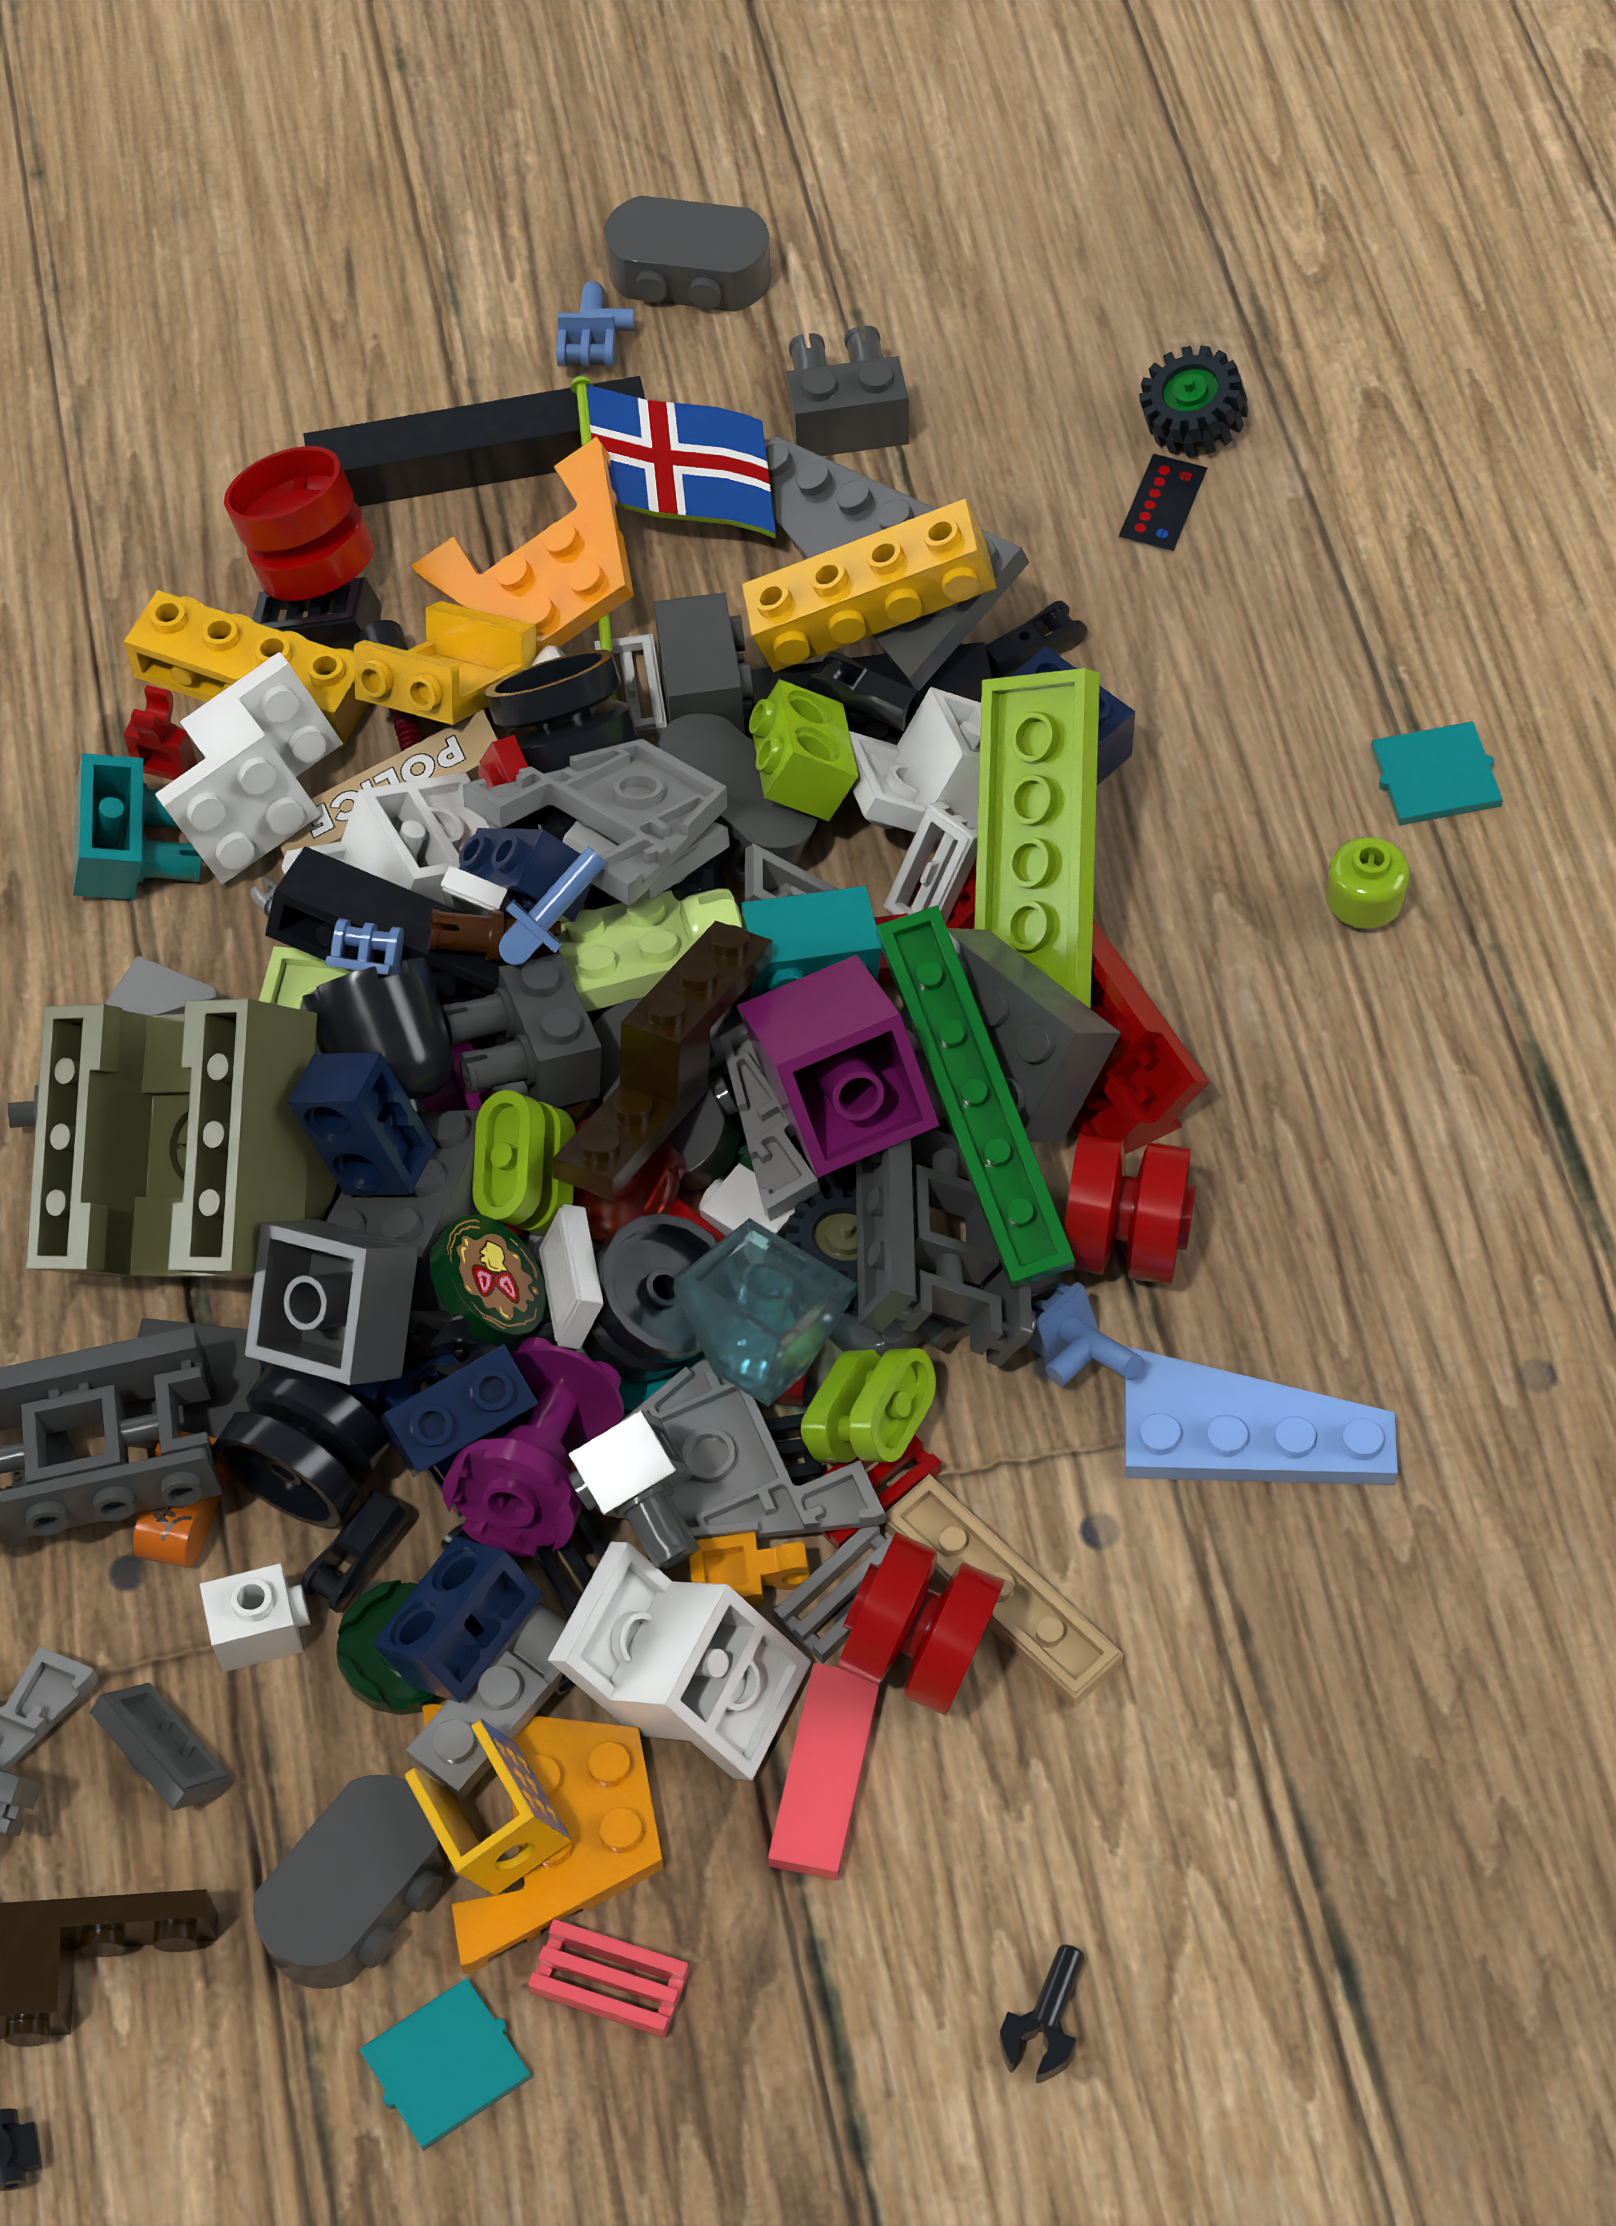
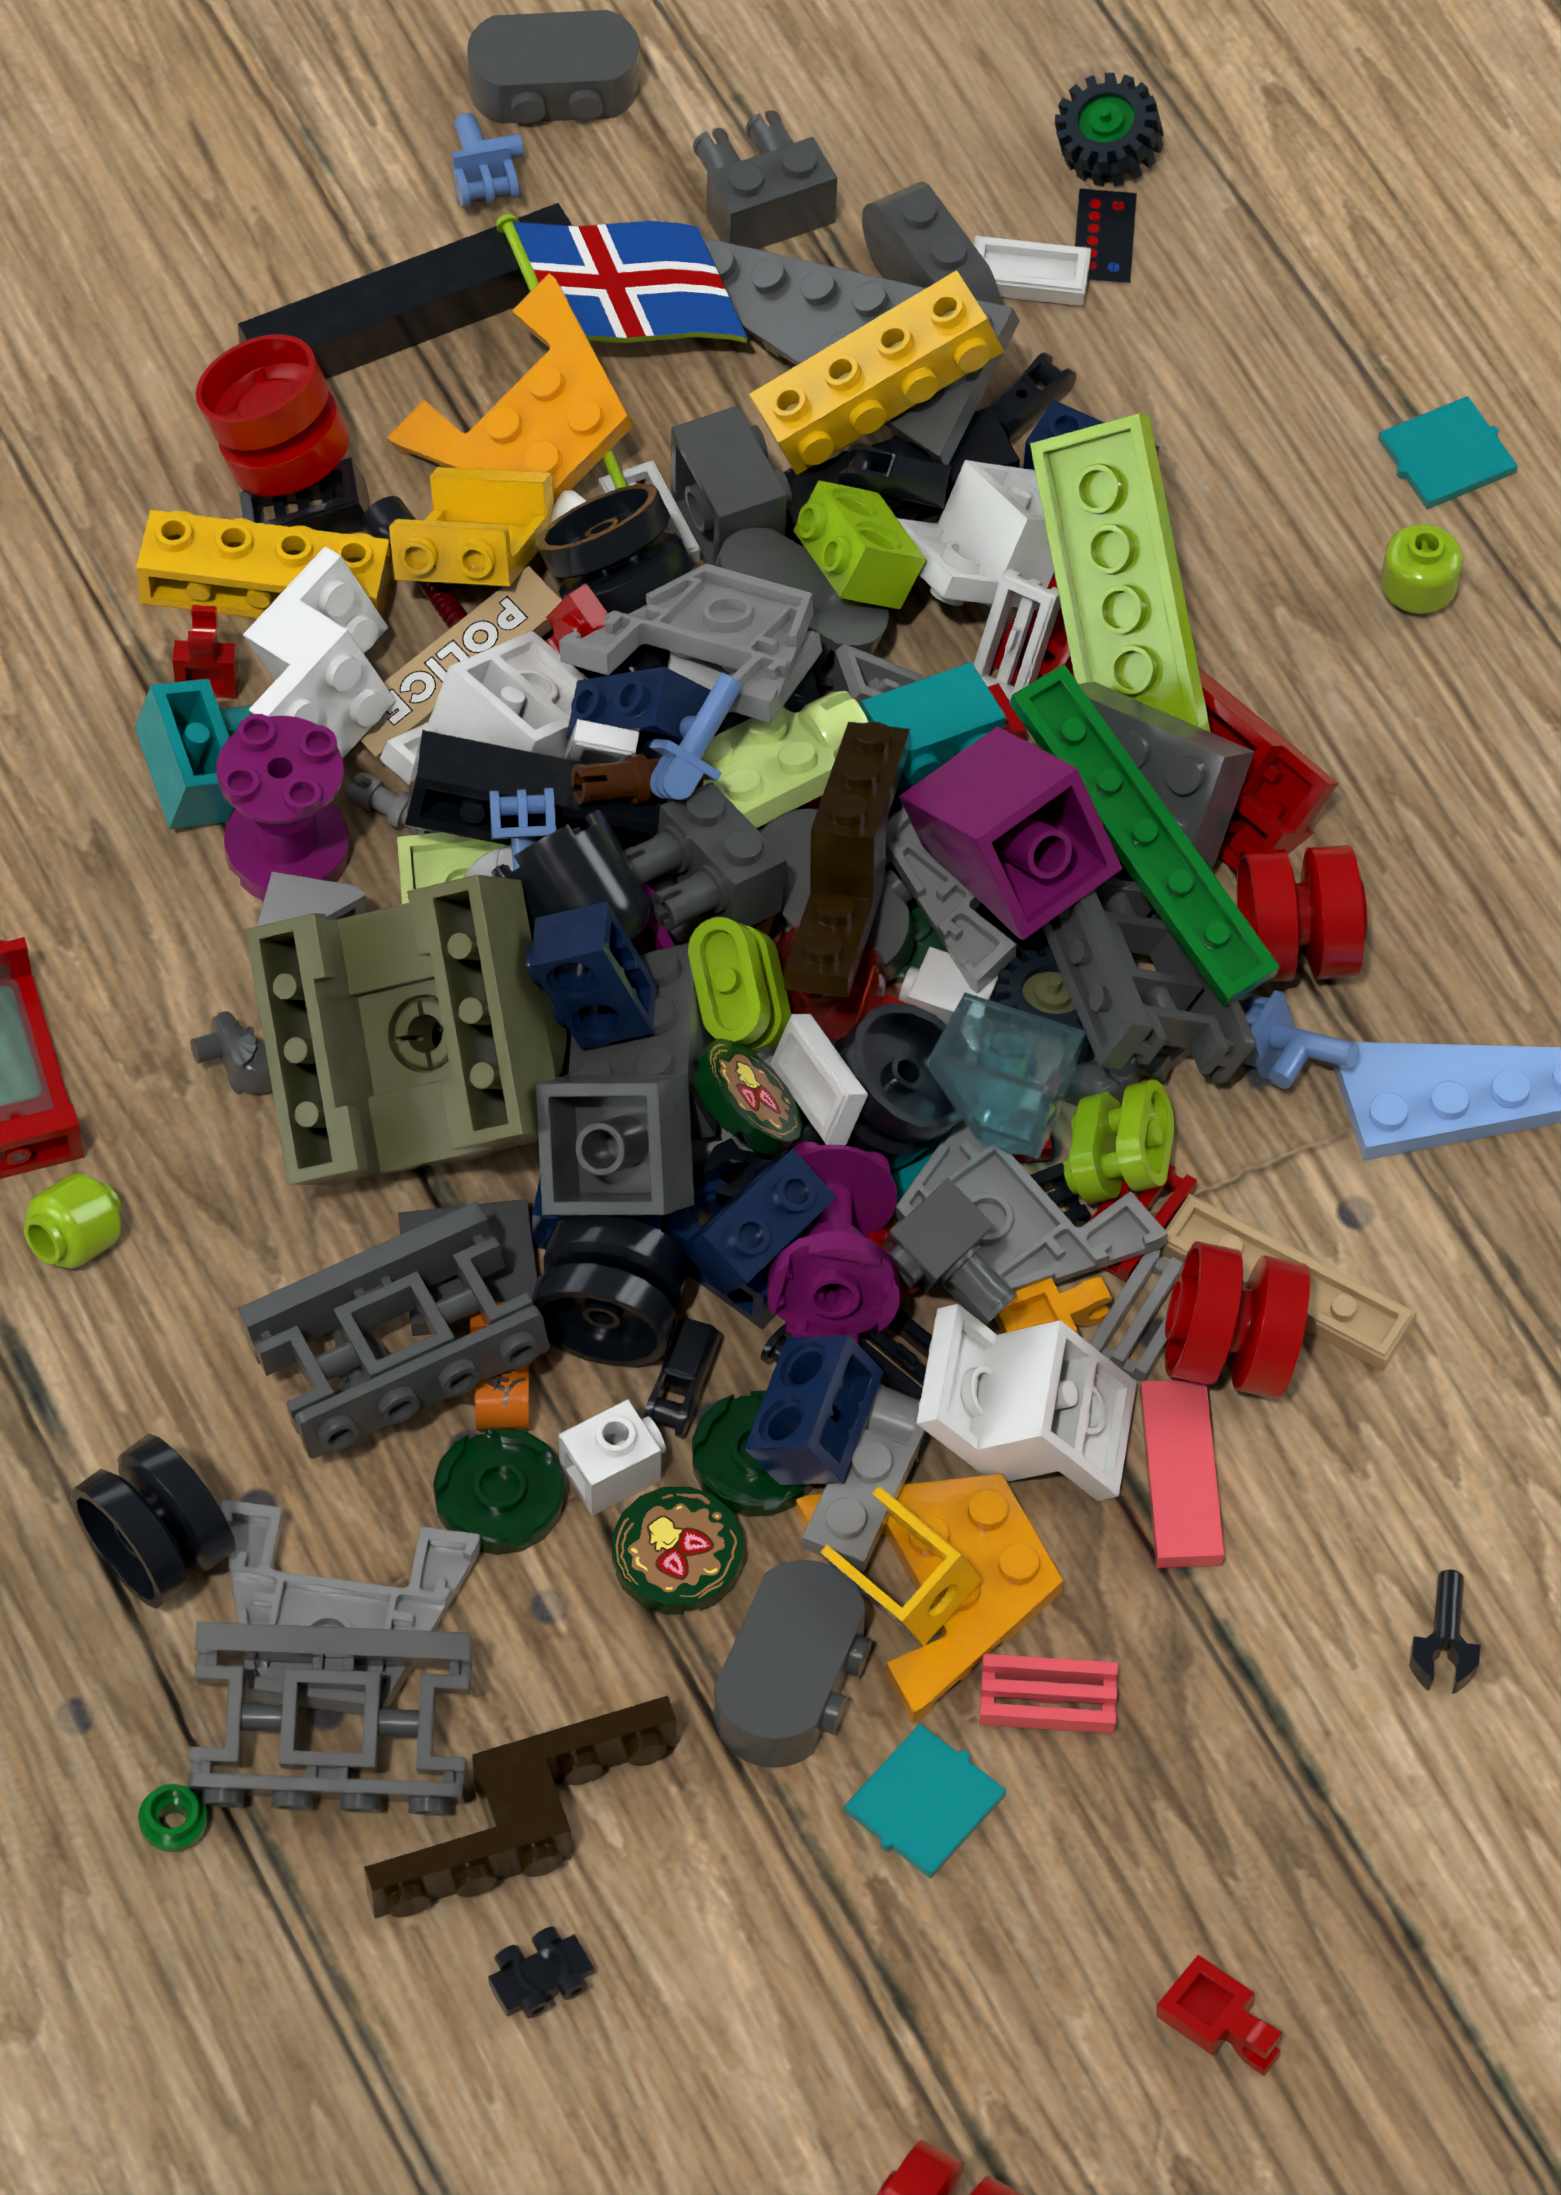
camera: 20 degrees left, 0 degrees up
dark grey plate [89,1682,232,1811] -> none
none -> magenta piece [216,714,350,900]
none -> dark green tile [433,1428,566,1555]
none -> tile [612,1487,744,1615]
none -> dark grey brick [862,182,1001,305]
none -> white tile [974,236,1091,306]

